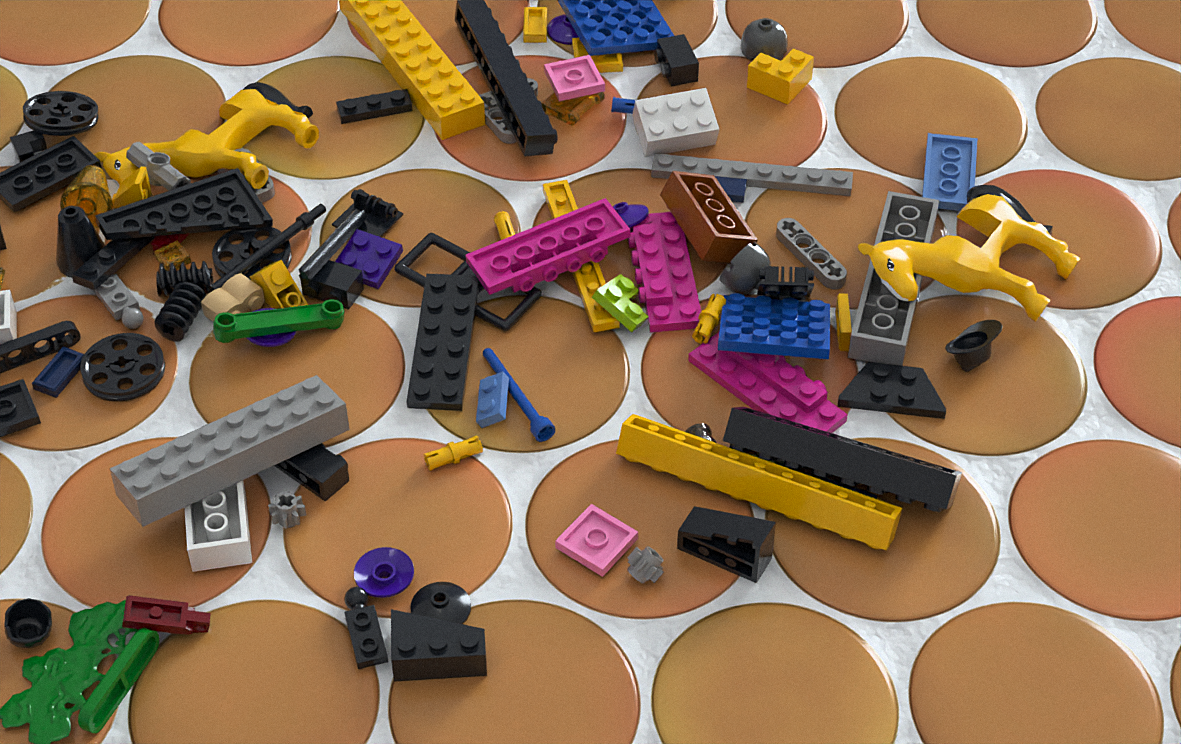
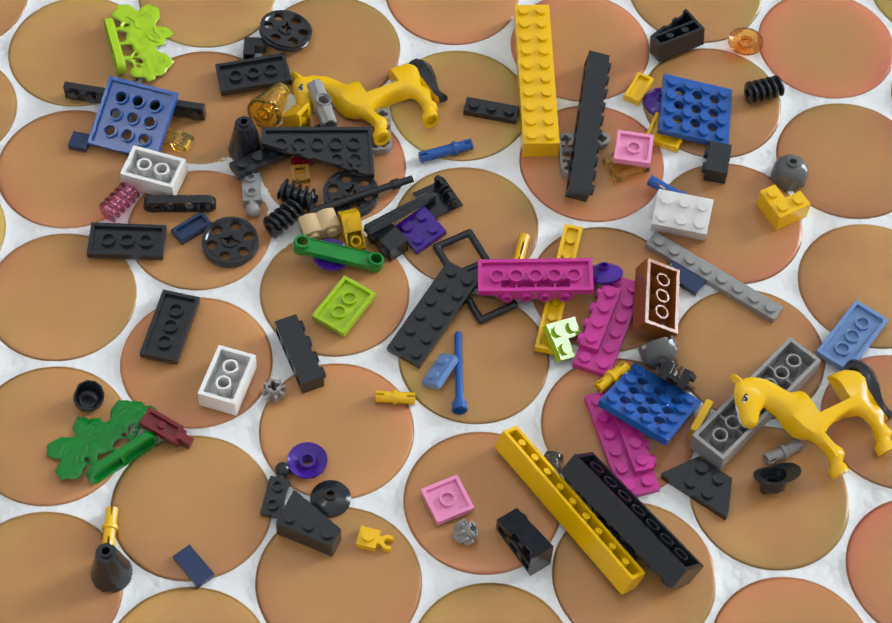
camera: 25 degrees right, 10 degrees up
light grey brick [110,375,350,527] -> none
light grey beam [776,218,847,289] -> none
none -> black plate [140,289,200,365]
none -> lime plate [312,275,376,337]
none -> yellow plate [356,526,394,552]
none -> blue pin [418,138,473,163]
none -> light grey pin [762,438,803,466]

